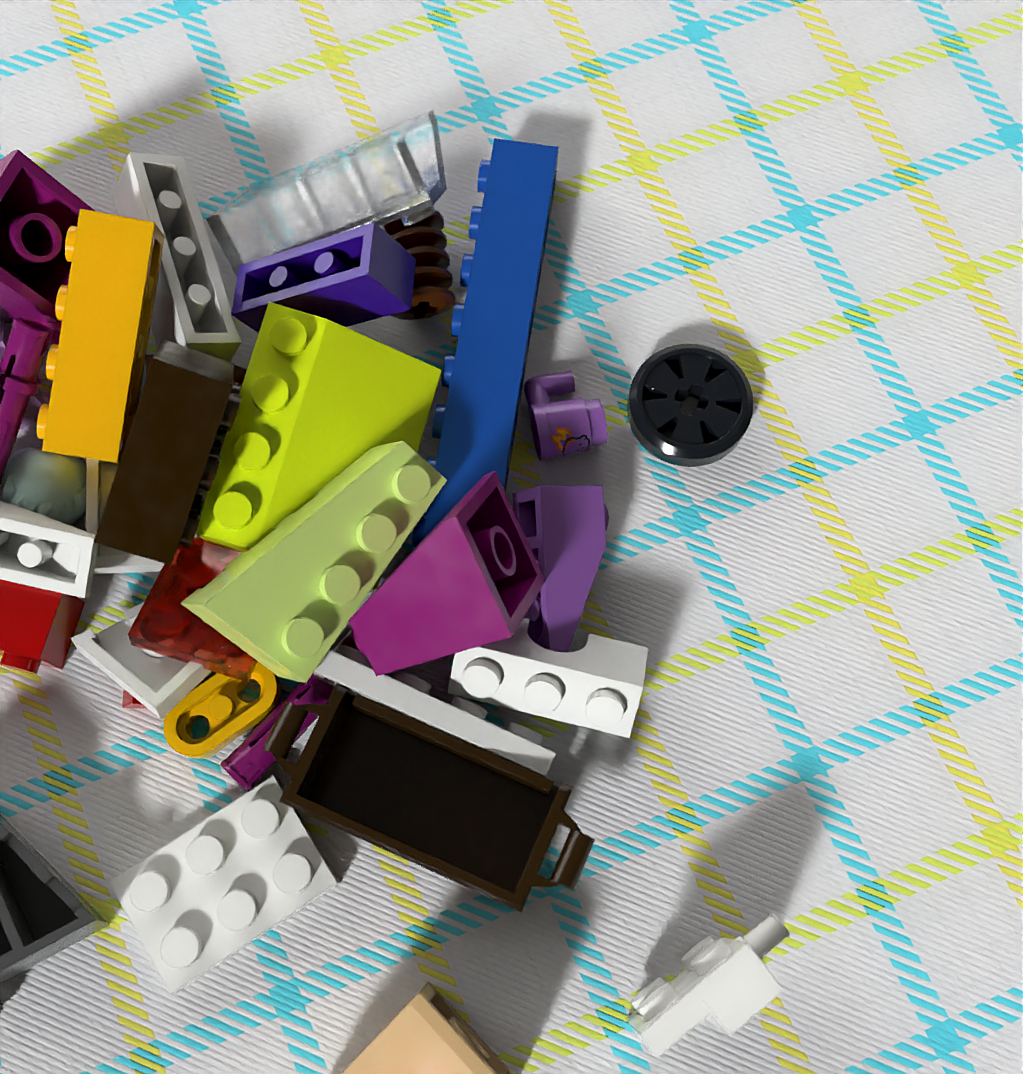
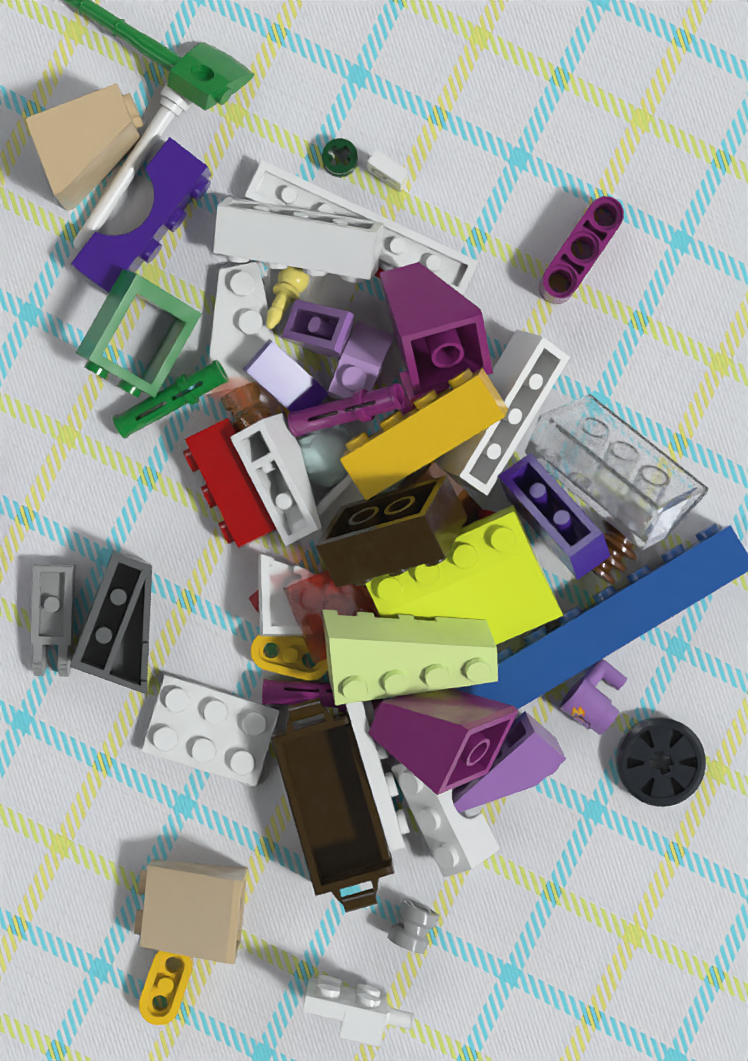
camera: 50 degrees right, 15 degrees up
none -> light grey wheel [387,899,440,954]
none -> magenta beam [539,196,624,304]

